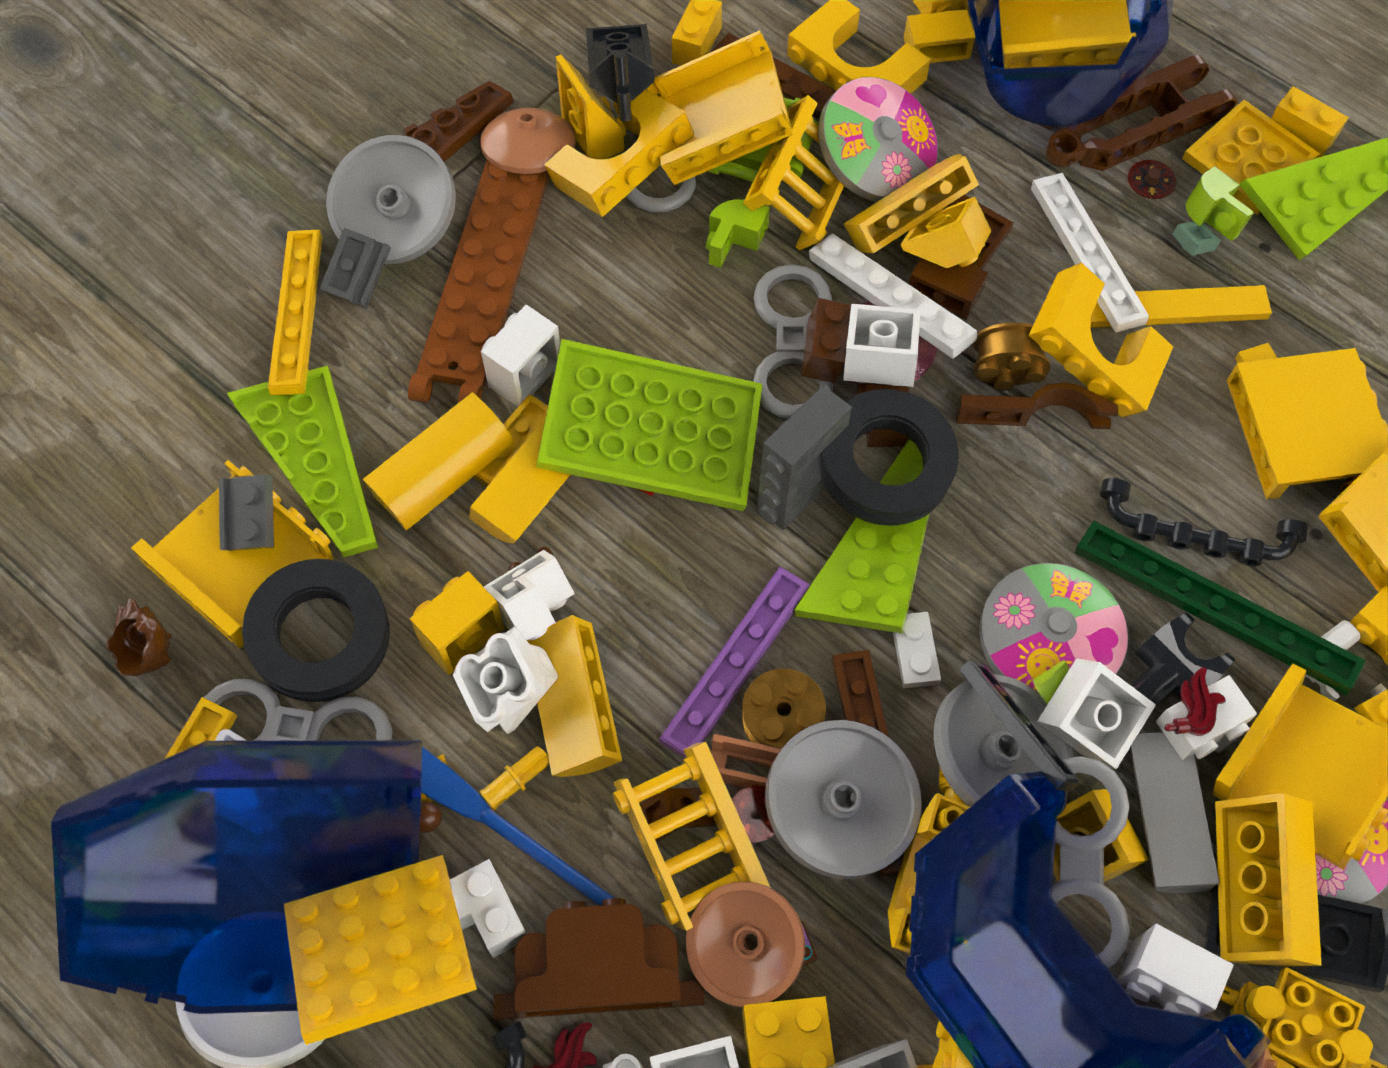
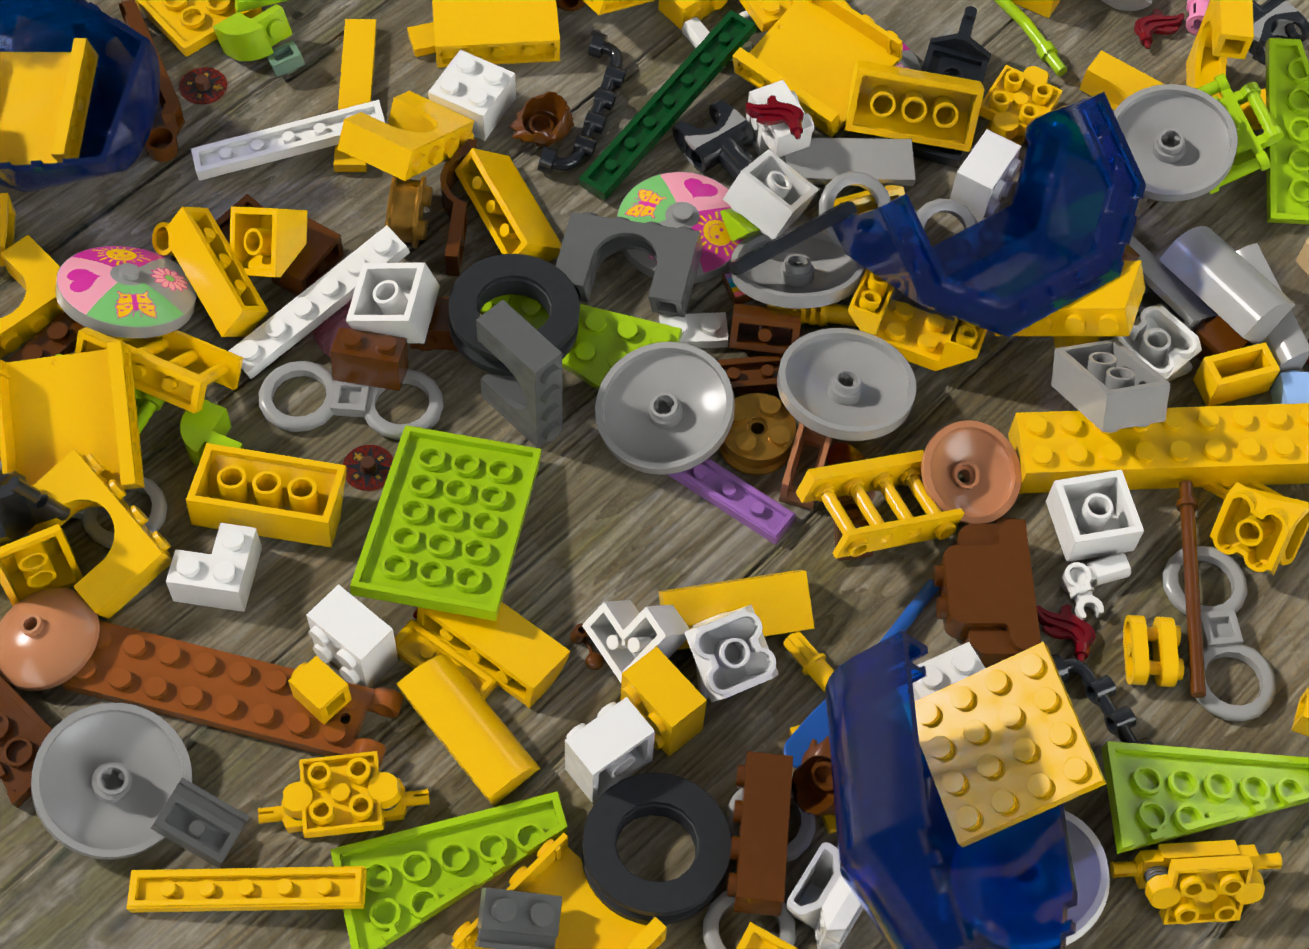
camera: 90 degrees left, 5 degrees down
none -> white brick [166,523,262,612]
none -> yellow slope [186,443,347,548]
none -> yellow piece [258,751,430,839]
none -> yellow brick [288,655,352,725]
none -> piece [343,445,393,491]
none -> white brick [428,50,516,141]
none -> yellow brick [454,148,562,262]
none -> reddish brown hair [508,91,575,147]
none -> dark grey arch [556,212,703,317]
none -> white brick [565,697,655,803]
none -> light grey dish [595,342,735,475]
none -> reddish brown brick [727,751,793,916]
none -> reddish brown brick [729,304,801,354]

